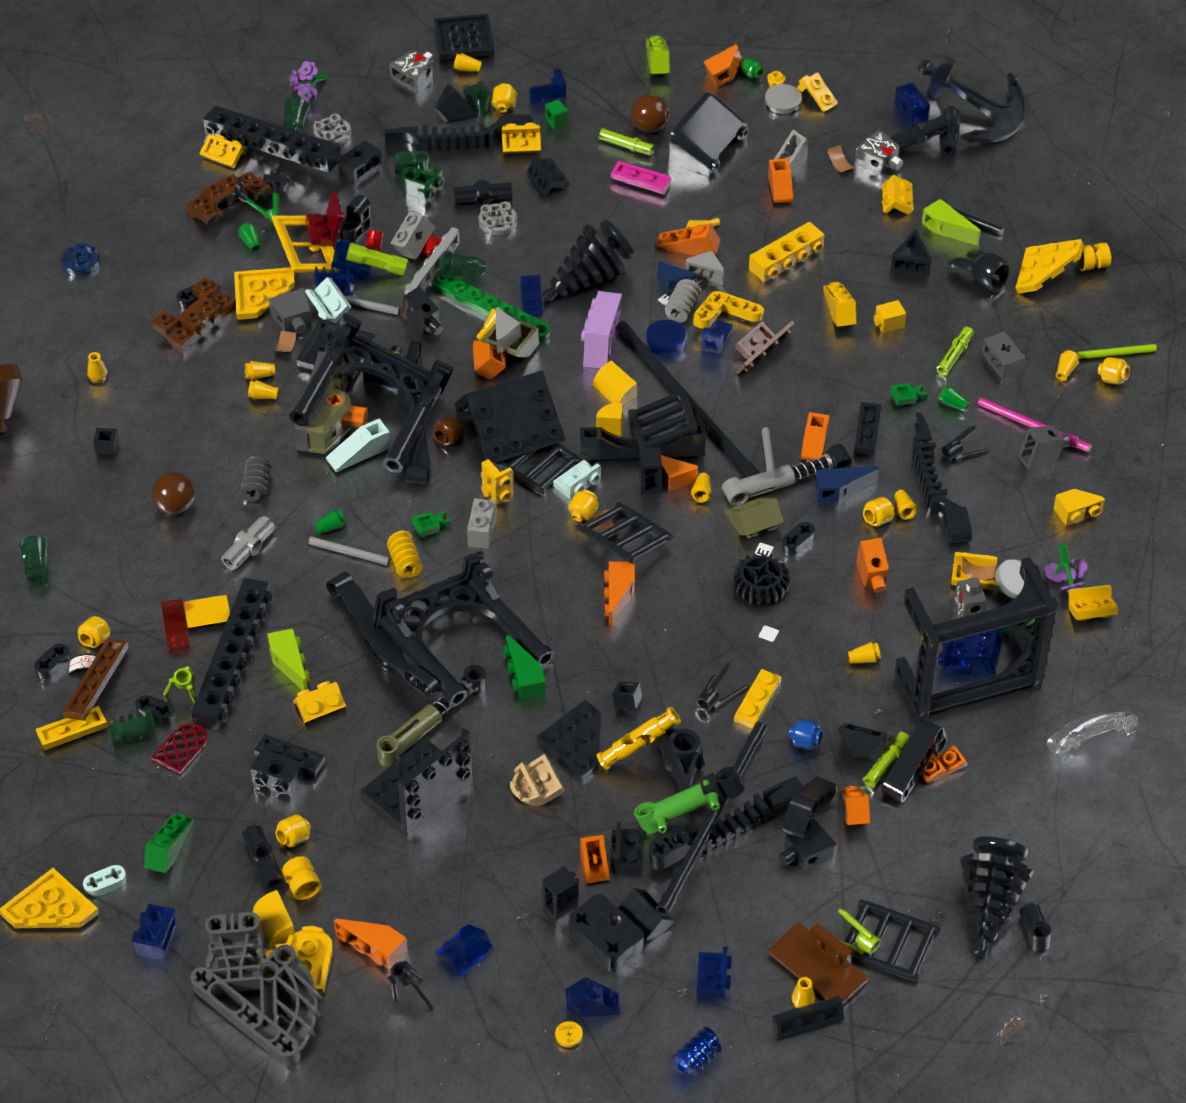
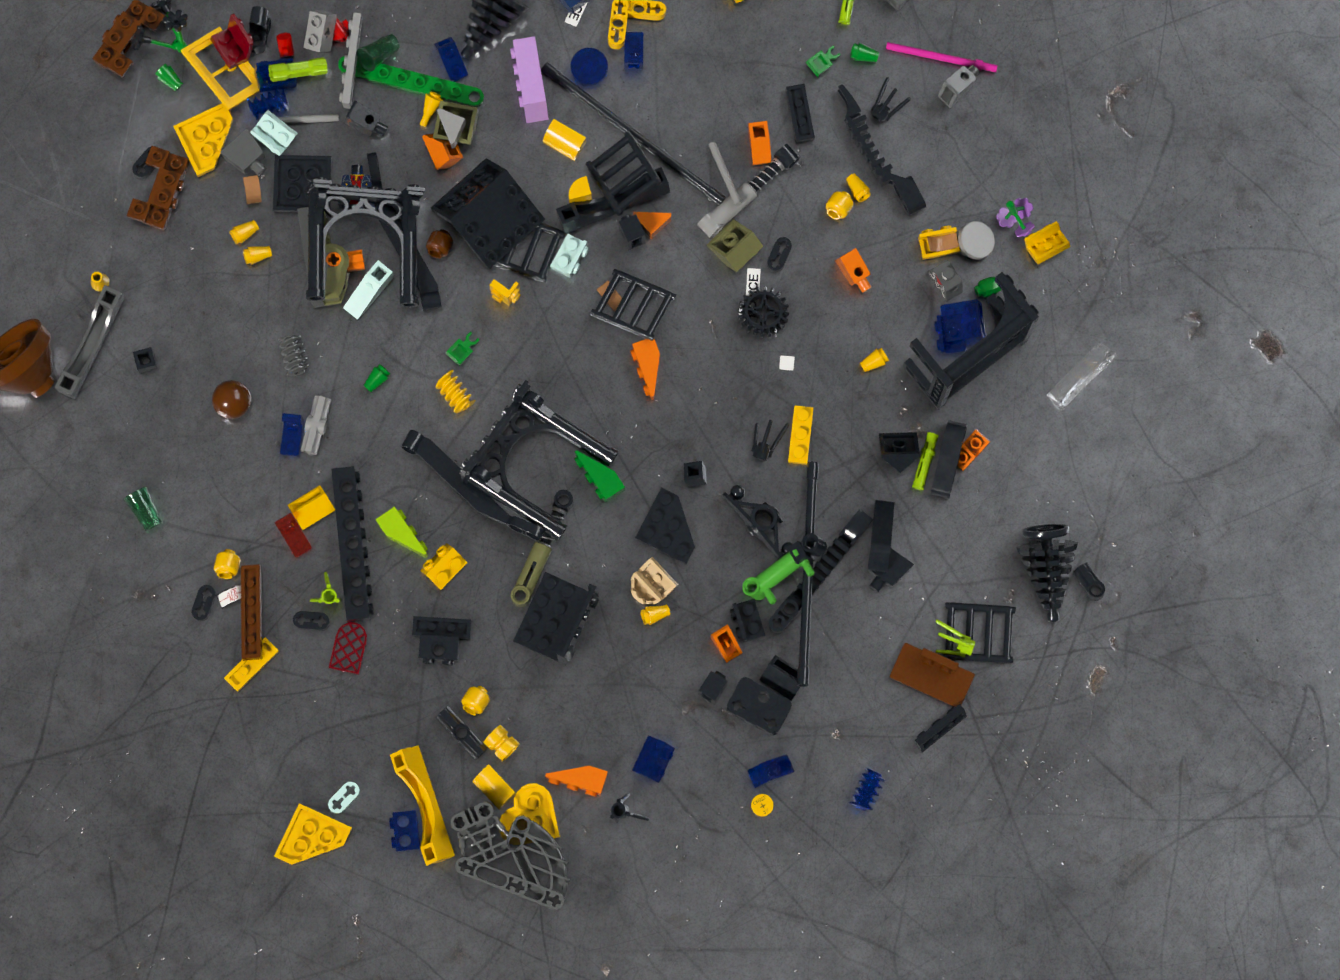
camera: 20 degrees left, 30 degrees up
dark blue tile [60,243,101,276] -> none
clear green piece [107,709,157,747] -> none
green slope [144,814,194,873] -> none
light grey bar [308,536,390,566] -> none
light grey brick [467,498,496,549] -> none
yellow head [568,490,599,522] -> none
yellow piece [597,707,681,770] -> none
light grey piece [665,279,701,323] -> none
yellow cone [691,473,712,503] -> none
clear blue bracket [696,946,732,999] -> none
bracket [734,320,795,374] -> none
blue head [789,719,823,750] -> none
yellow cone [791,977,815,1008] -> none
dark blue slope [815,466,879,502] -> none
orange slope [839,786,870,825] -> none
yellow slope [1053,489,1105,526] -> none
none -> dark grey arch [54,285,125,399]
none -> clear blue bracket [280,413,304,457]
none -> yellow arch [390,745,455,866]
none -> yellow cone [640,604,670,625]

